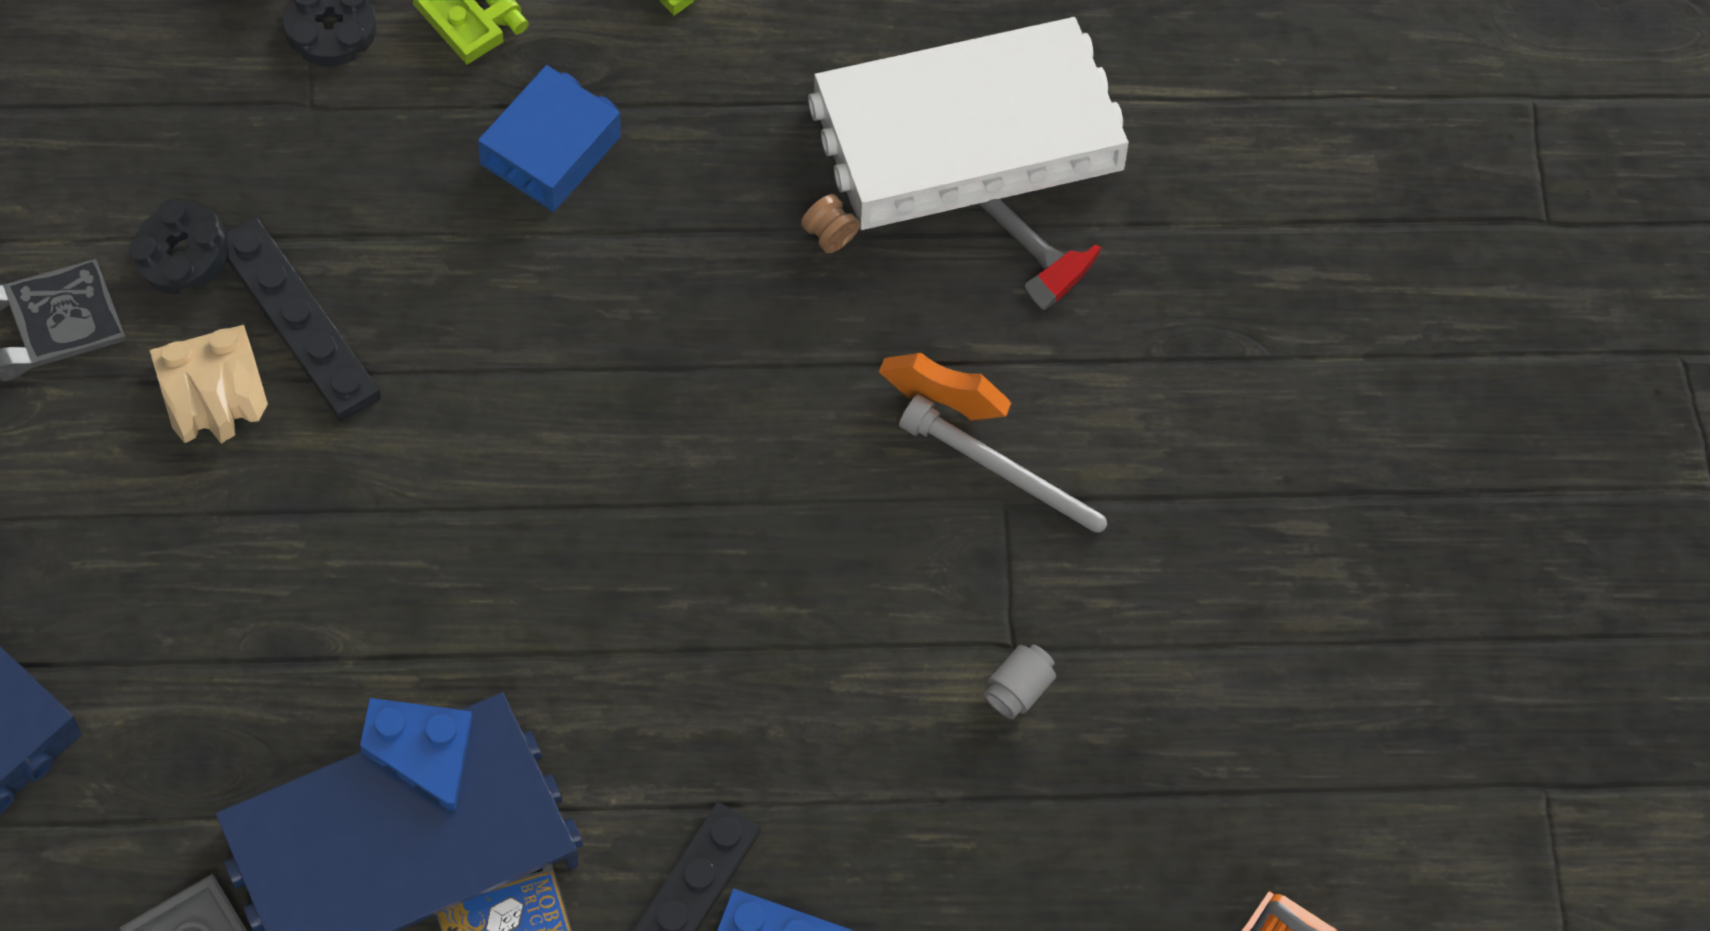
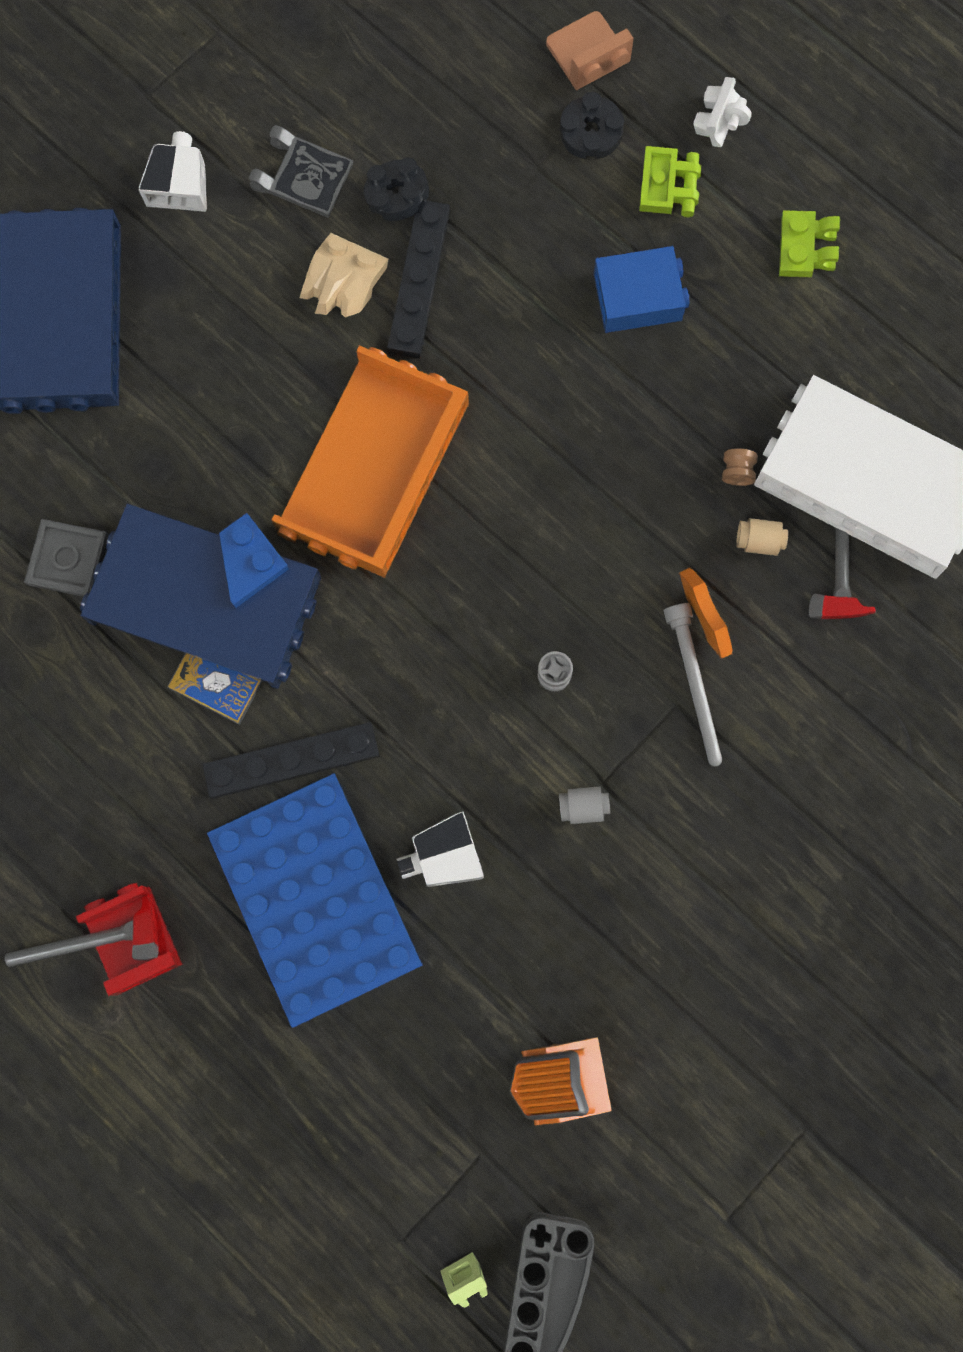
camera: 55 degrees right, 15 degrees up
none -> orange panel [272,345,469,578]
none -> torso [397,812,484,887]
none -> light grey wheel [538,651,573,691]
none -> tan brick [736,518,788,556]

